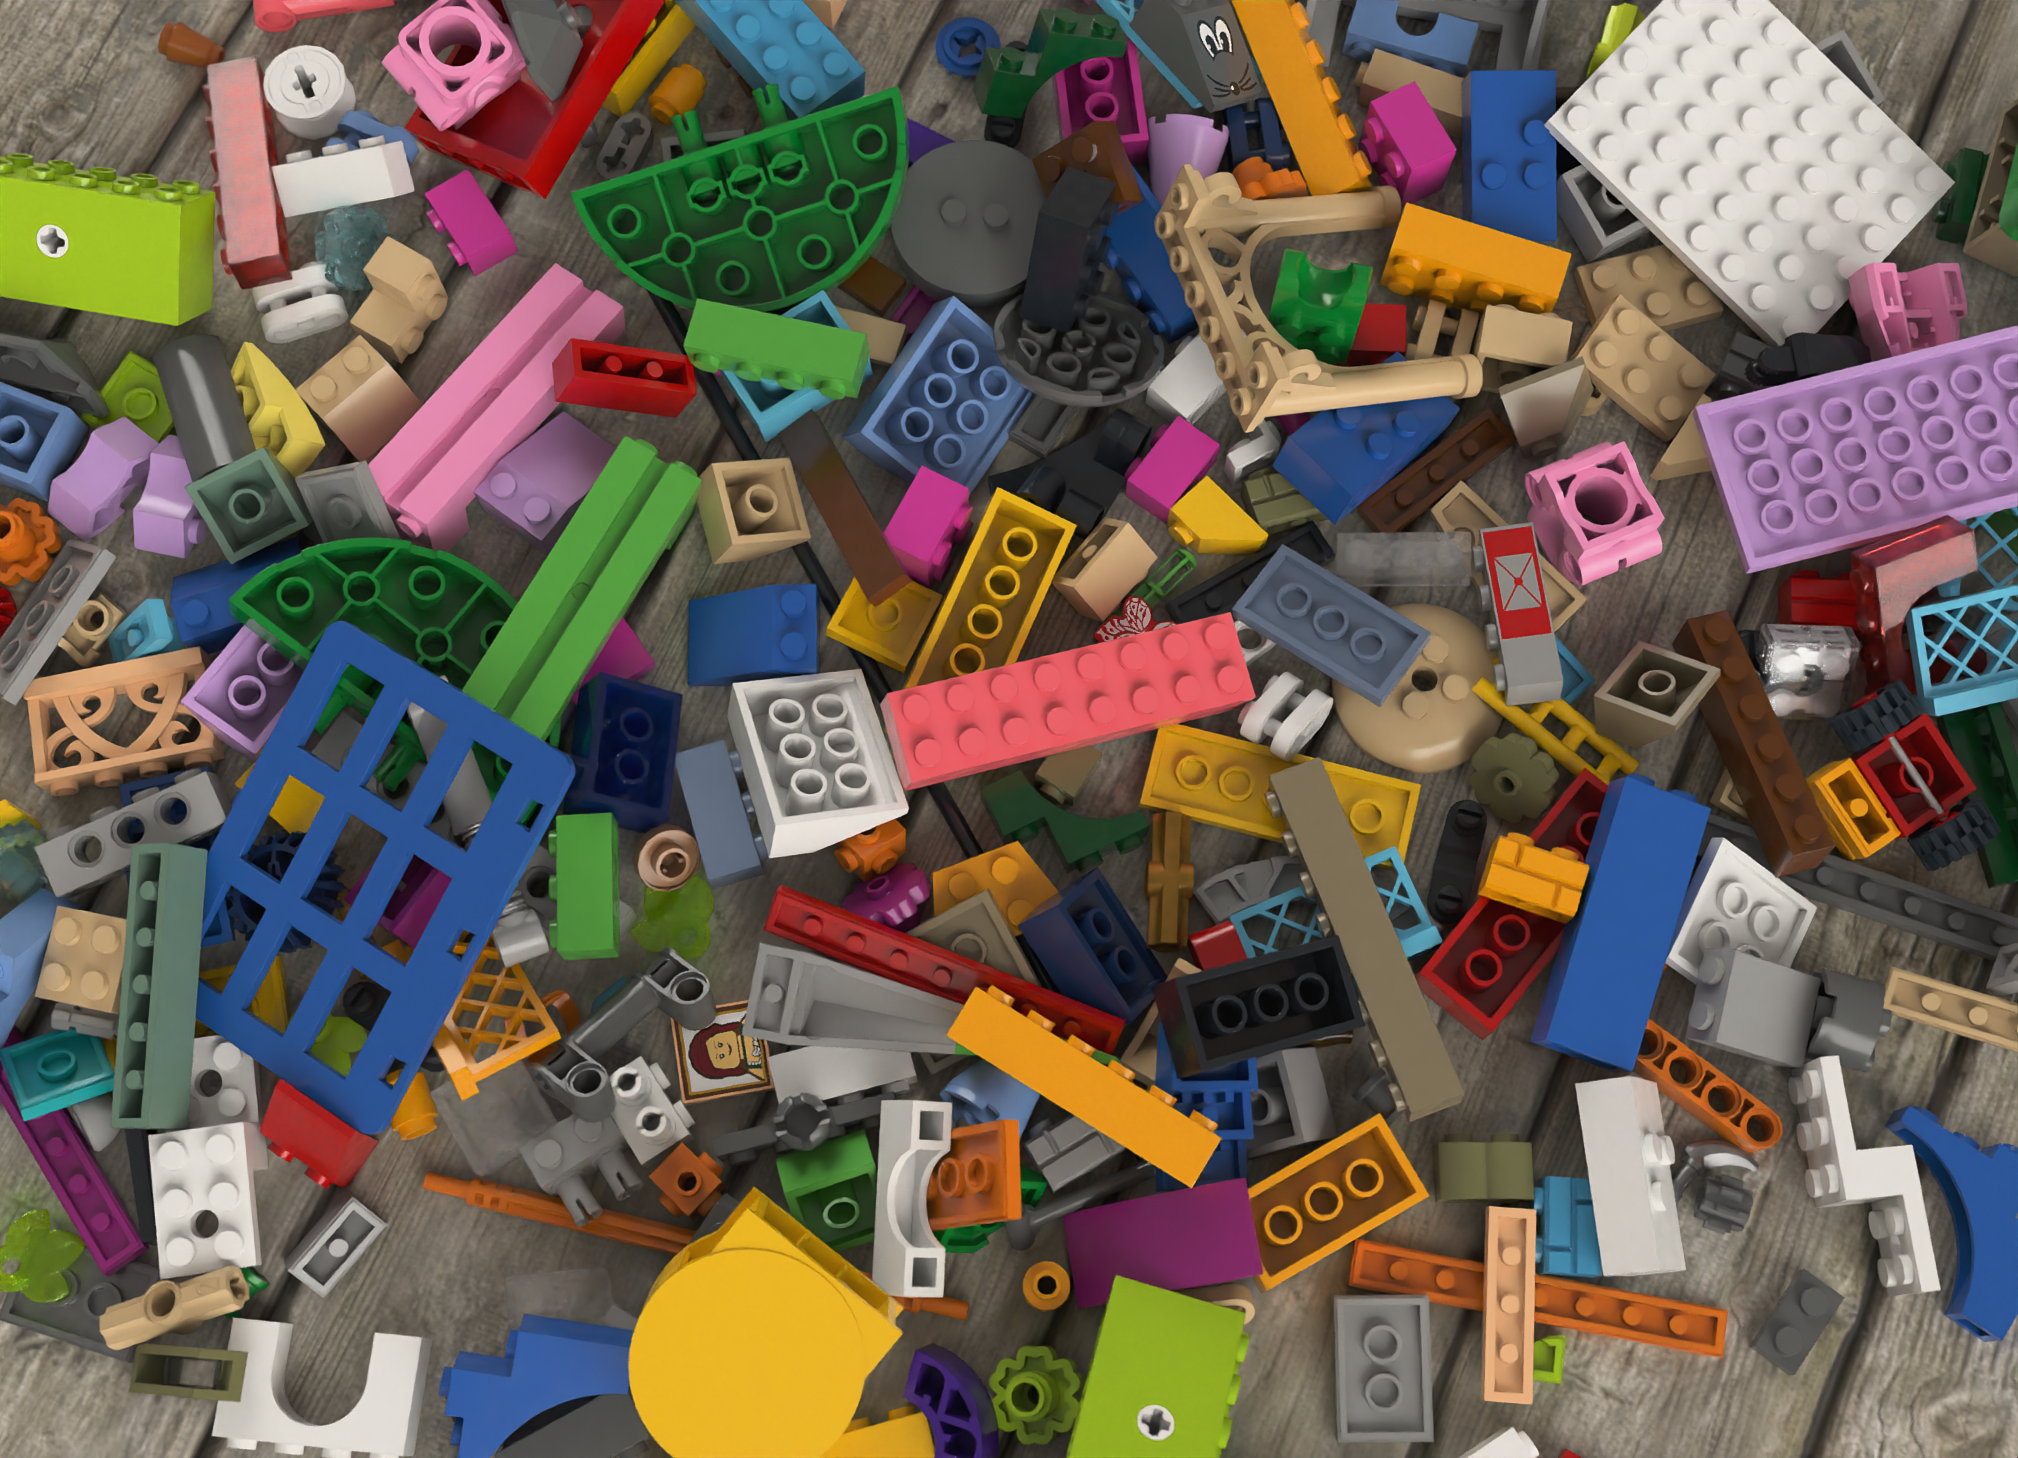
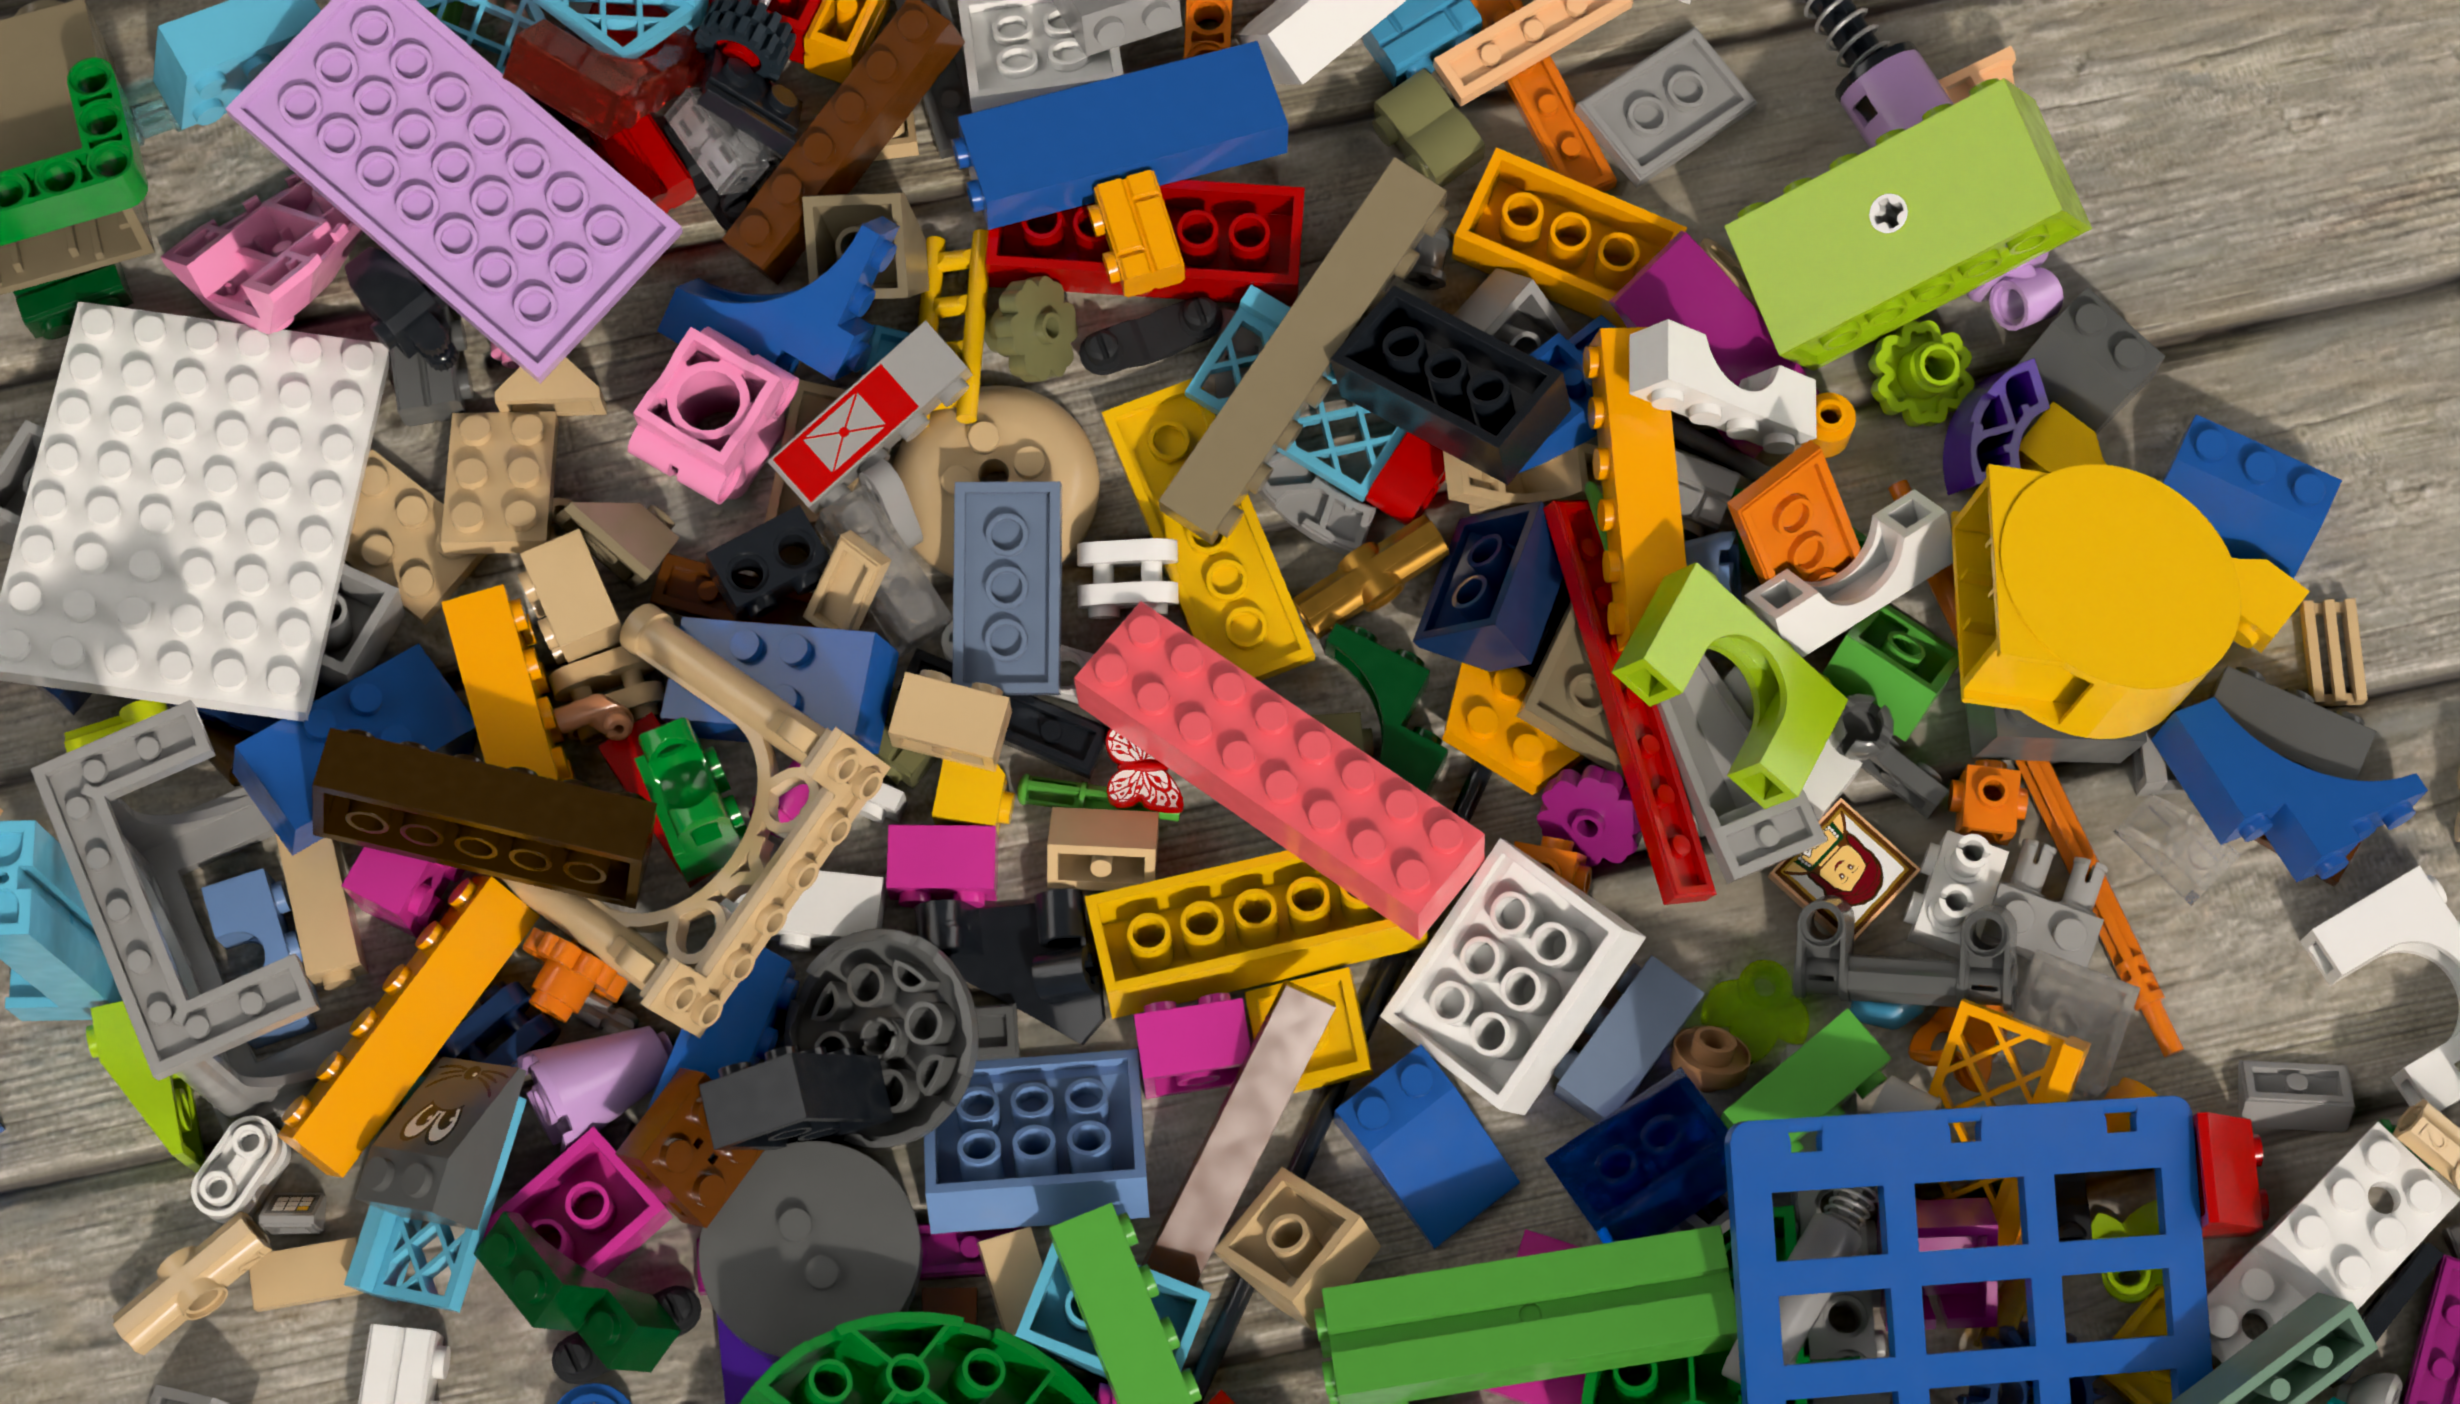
camera: 125 degrees left, 0 degrees up
none -> dark brown brick [312,728,657,909]
none -> nougat arm [553,693,634,741]
none -> blue arch [657,216,900,381]
none -> black plate [697,49,803,157]
none -> black brick [705,505,830,621]
none -> tan tile [803,530,892,631]
none -> light grey beam [859,459,923,555]
none -> tan brick [888,670,1012,772]
none -> lime arch [1611,562,1848,809]
none -> white arch [1629,319,1817,454]

